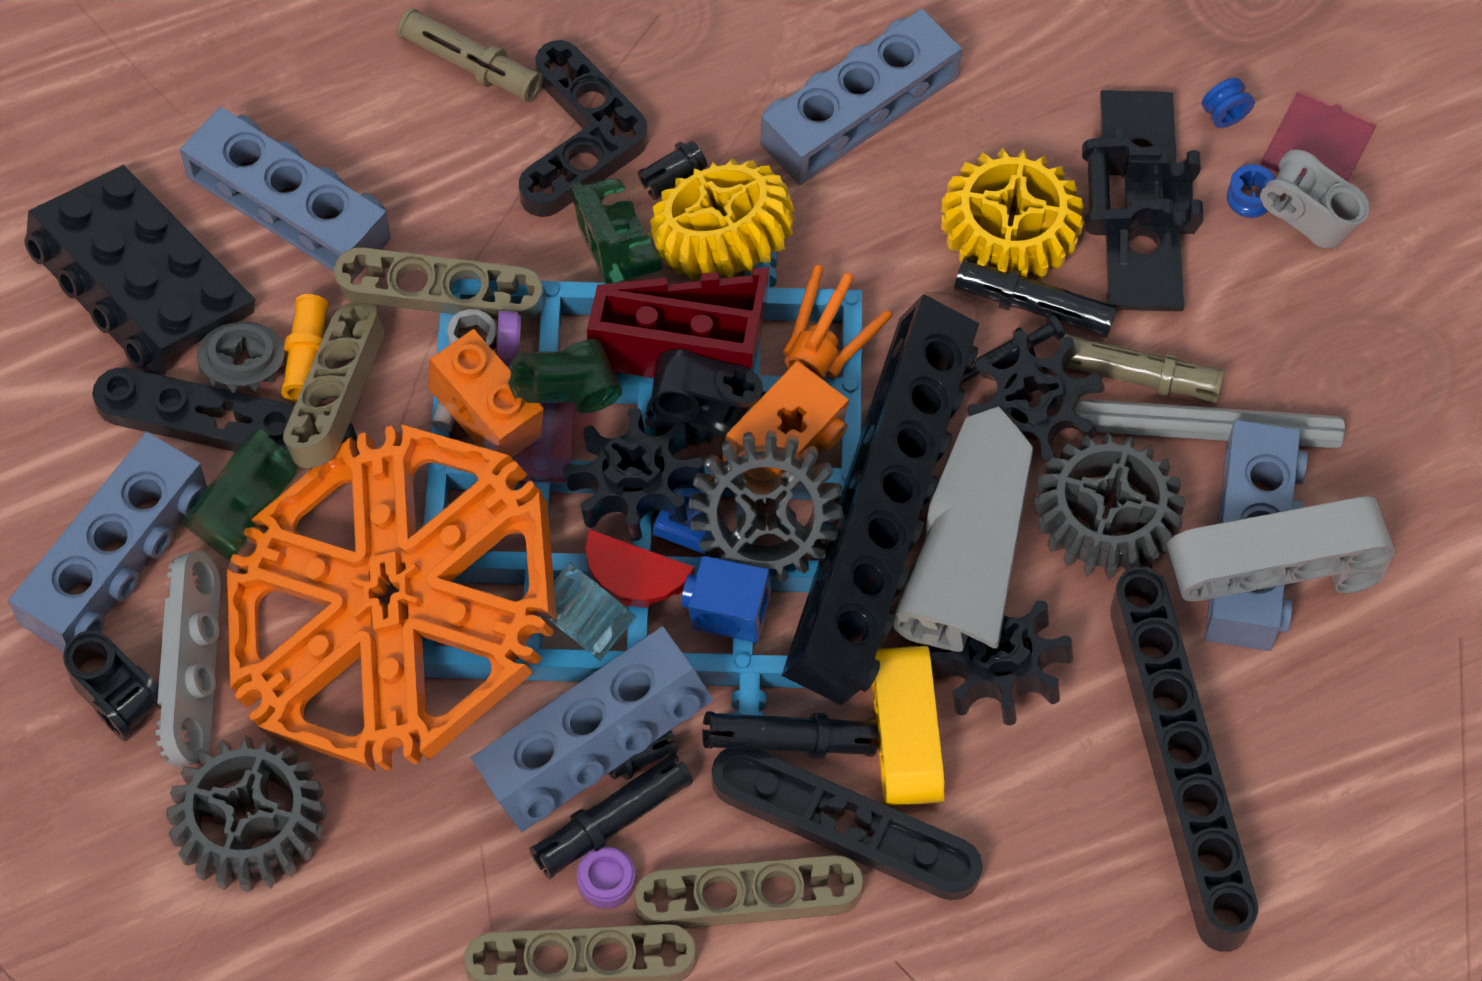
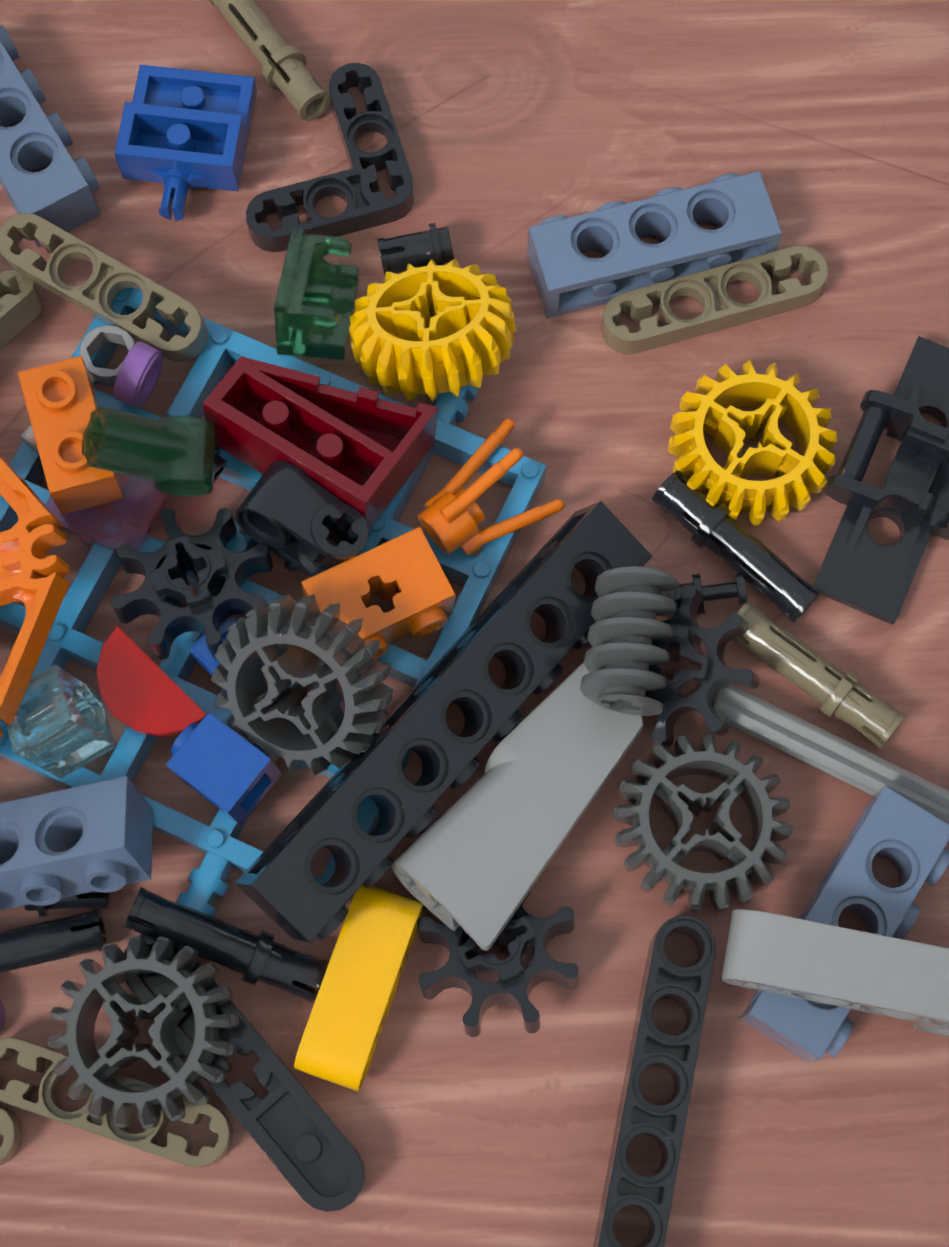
camera: 25 degrees right, 10 degrees up
none -> dark grey gear [47,936,239,1129]
none -> blue plate [114,65,257,221]
none -> dark grey piece [580,566,679,716]
none -> dark tan beam [601,245,828,354]

